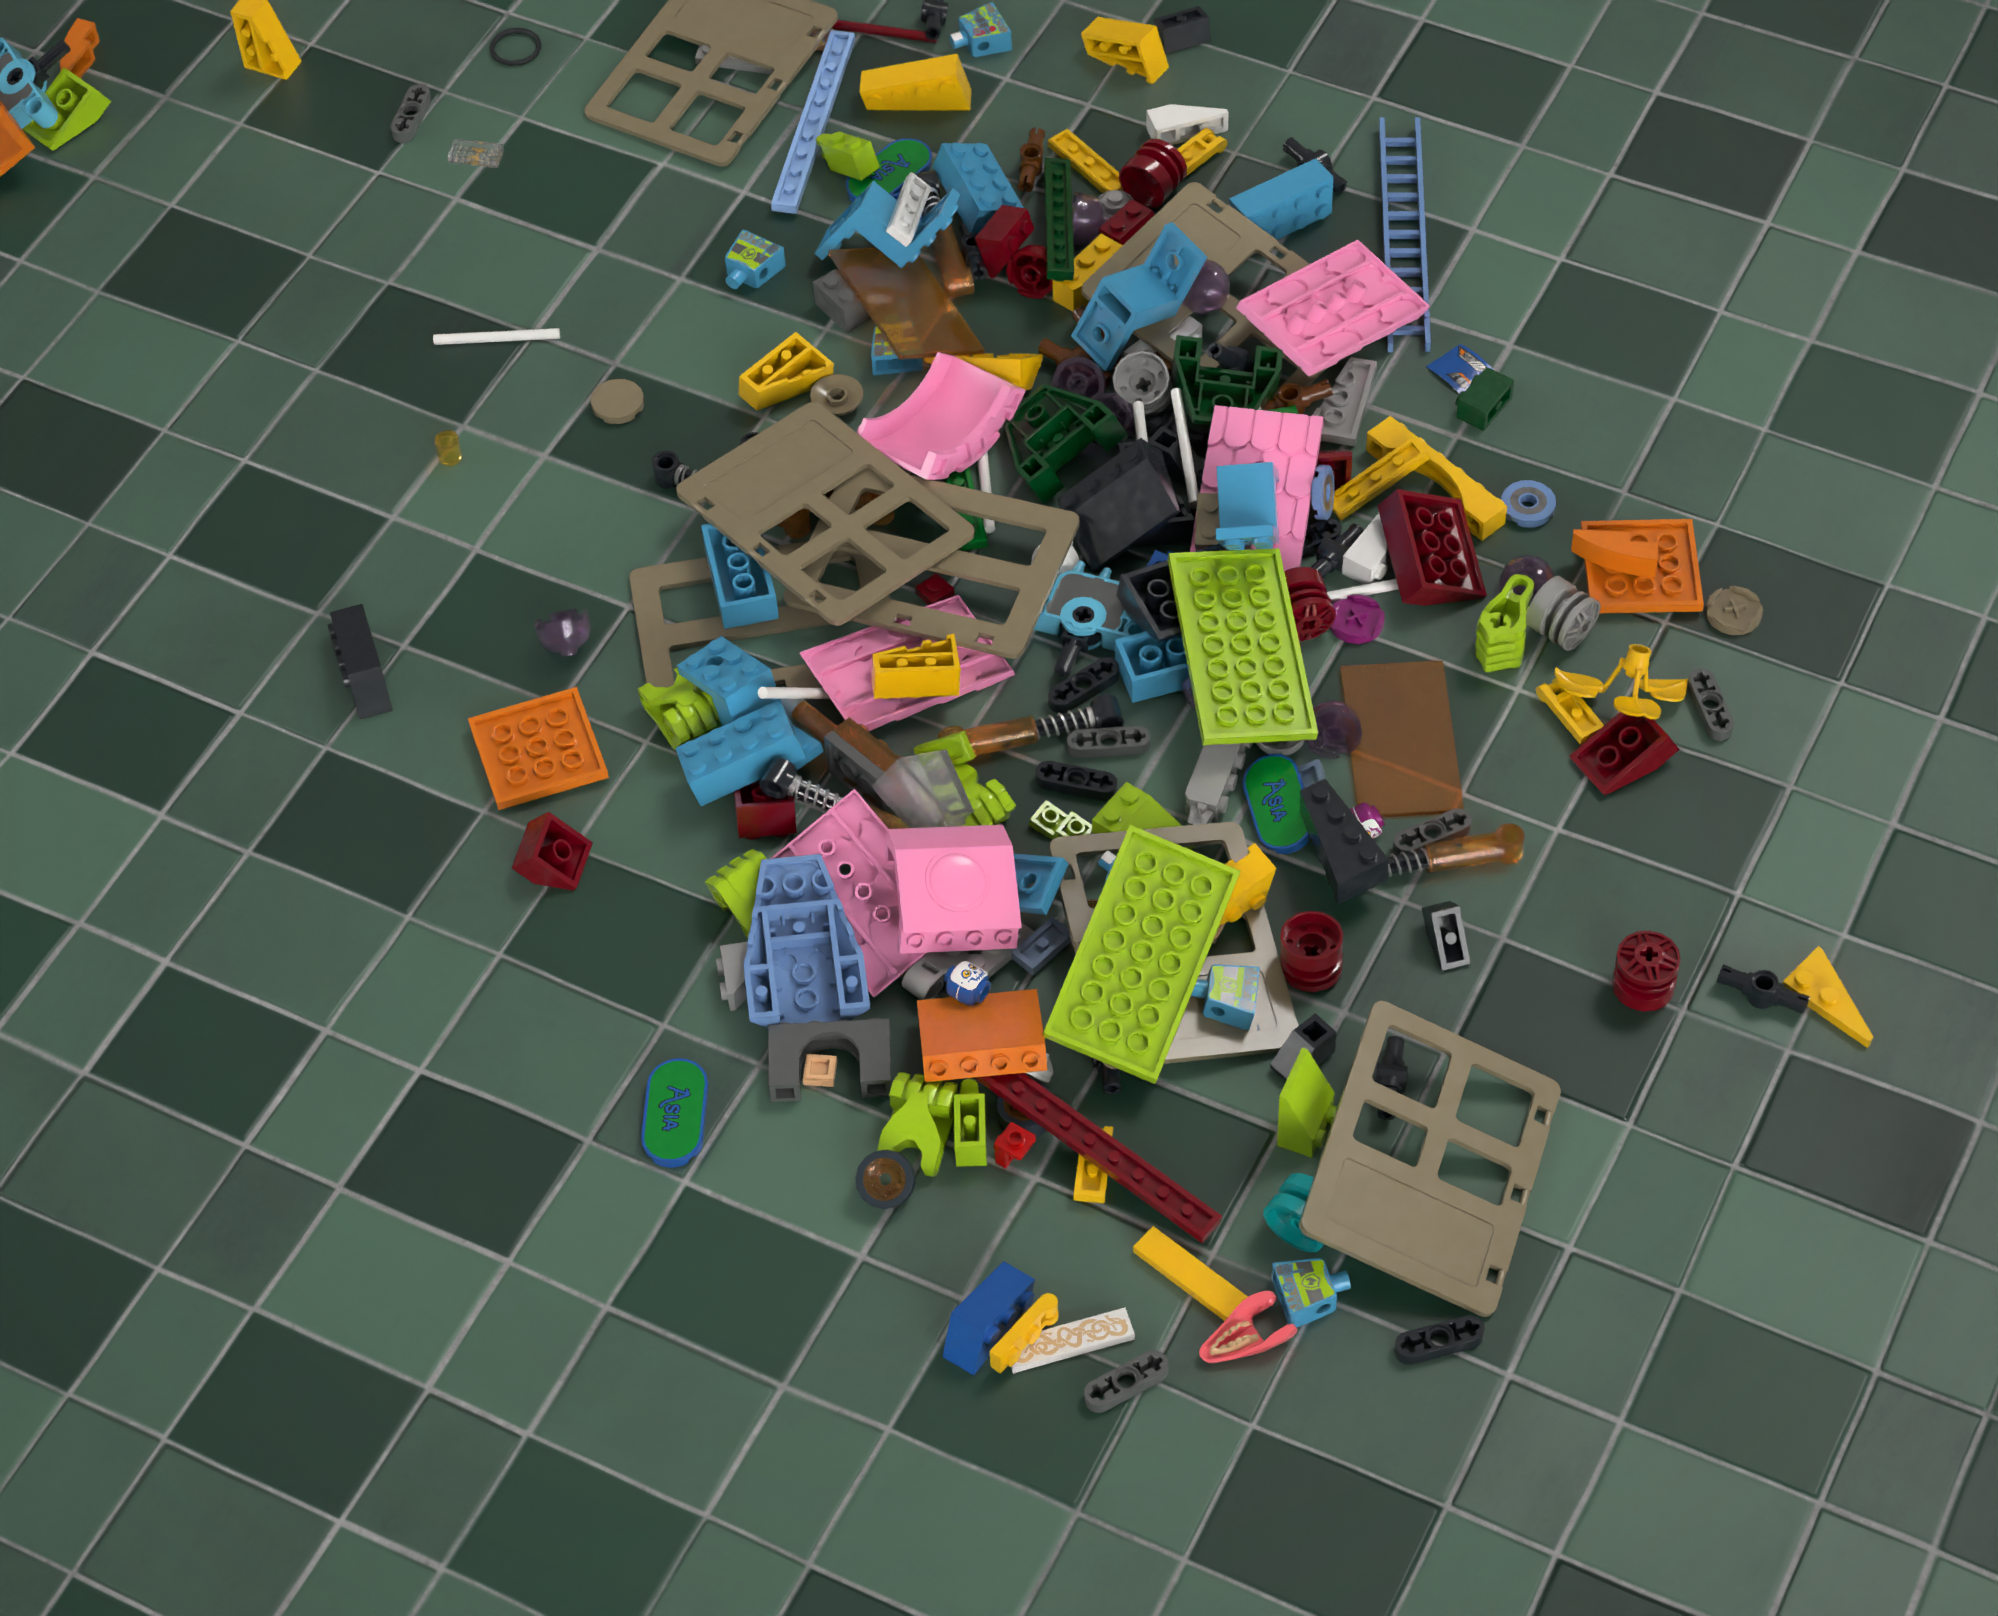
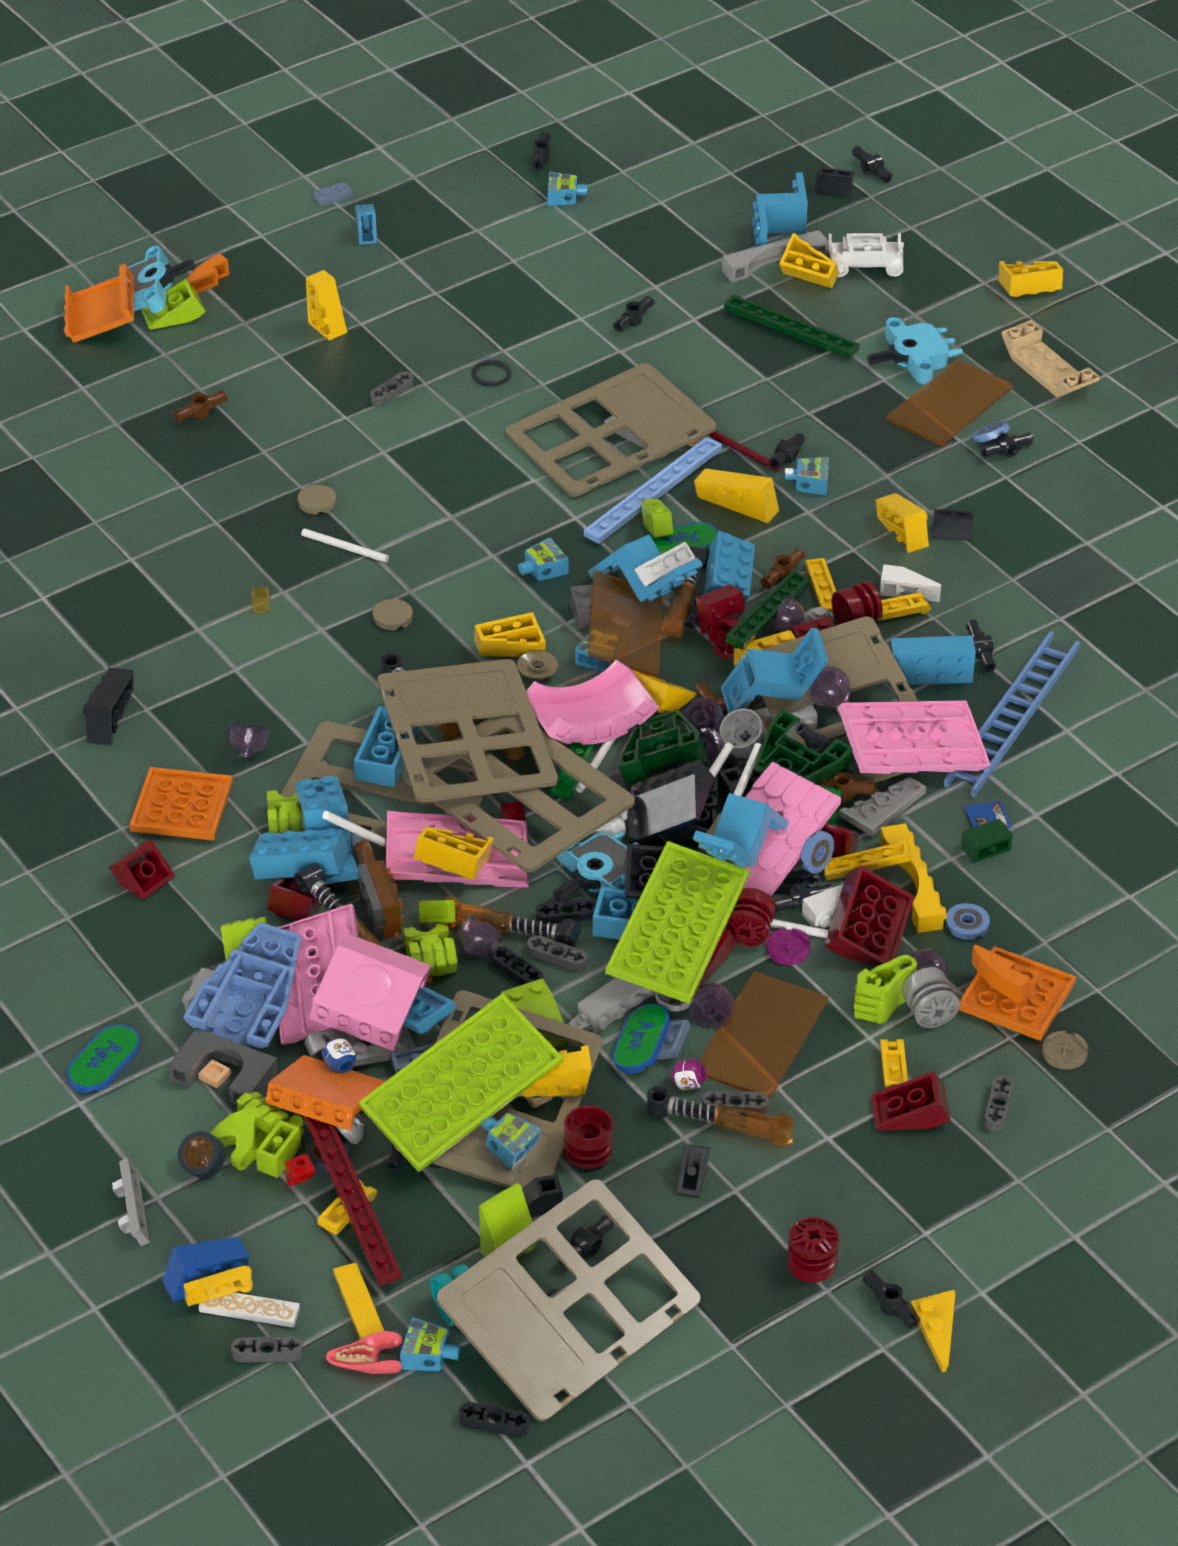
camera: 25 degrees right, 10 degrees down
clear tile [447,139,504,168] -> none
clear slope [872,749,974,828] -> none
lime slope [1028,800,1092,840] -> none
black wedge [1299,778,1389,905] -> none
yellow plant [1554,644,1688,720] -> none
none -> light grey hinge [112,1158,150,1246]
none -> reddish brown pin [173,390,228,422]
none -> dark tan tile [298,485,336,515]
none -> cylinder [457,915,502,957]

